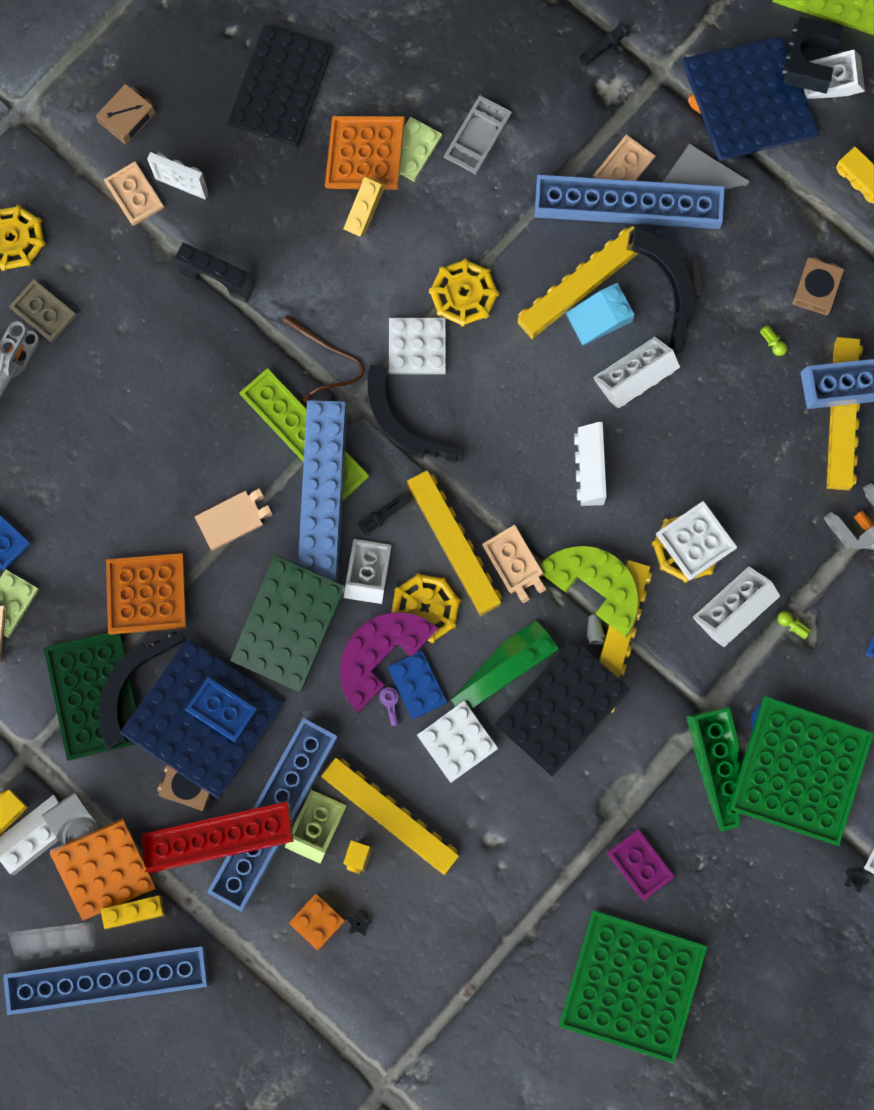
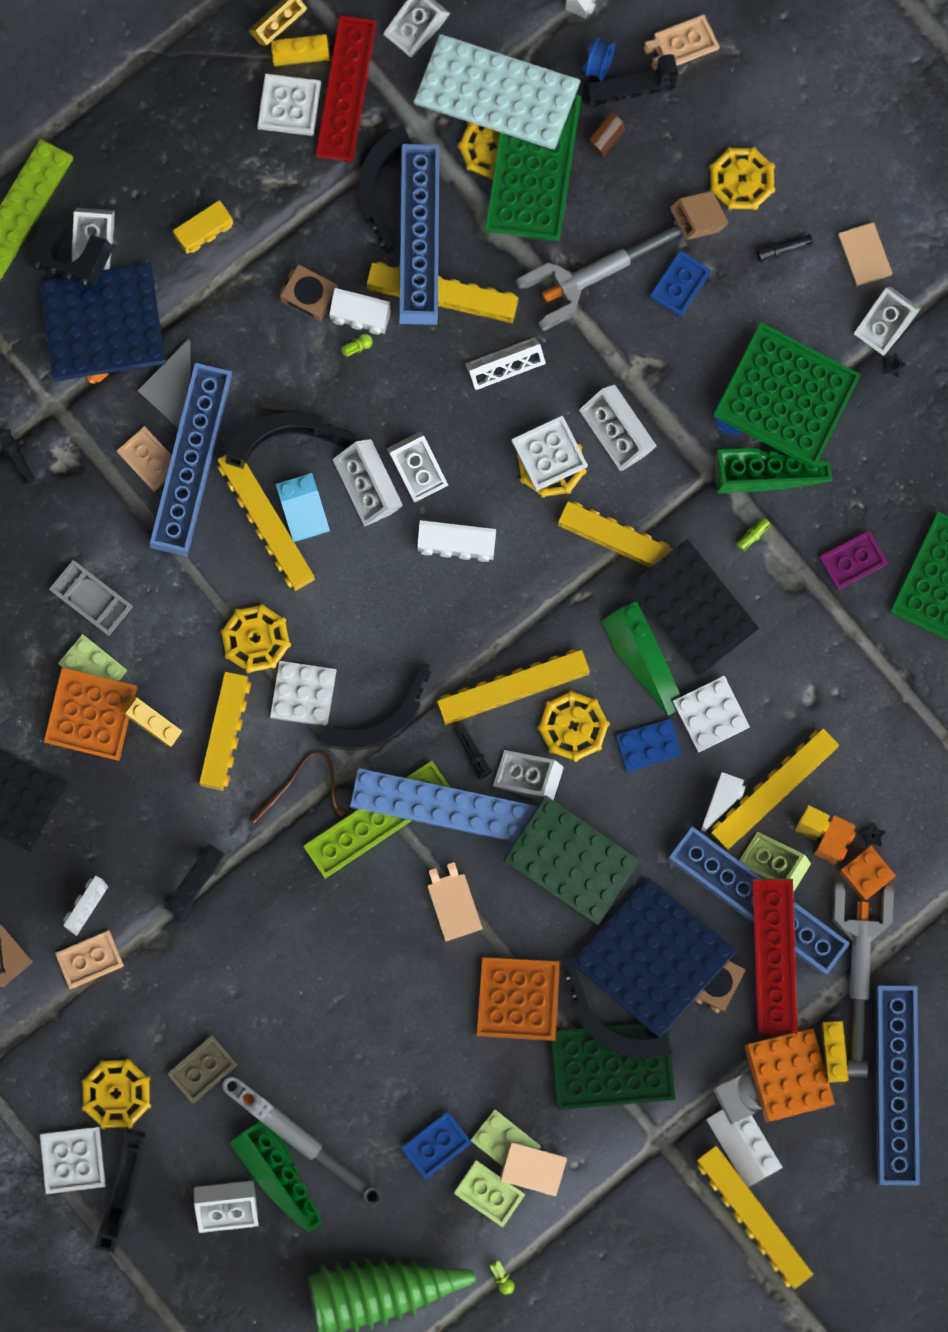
camera: 85 degrees left, 0 degrees up
clear slope [9,922,98,960] -> none
blue plate [186,677,257,742] -> none
magenta plate [340,613,438,713] -> none
medium lavender plate [379,687,399,726] -> none
light nougat tile [482,525,547,603] -> none
lime plate [539,546,639,638] -> none
light grey cone [586,615,606,645] -> none
lime axle [778,611,811,639] -> none
none -> yellow brick [199,672,251,791]
none -> white slope [330,288,391,334]
none -> white slope [387,432,448,502]
none -> white fence [465,337,546,390]
none -> white slope [700,772,746,833]
none -> lime pin [735,517,771,552]
none -> orange brick [814,815,856,865]
none -> light grey piece [832,882,894,1078]

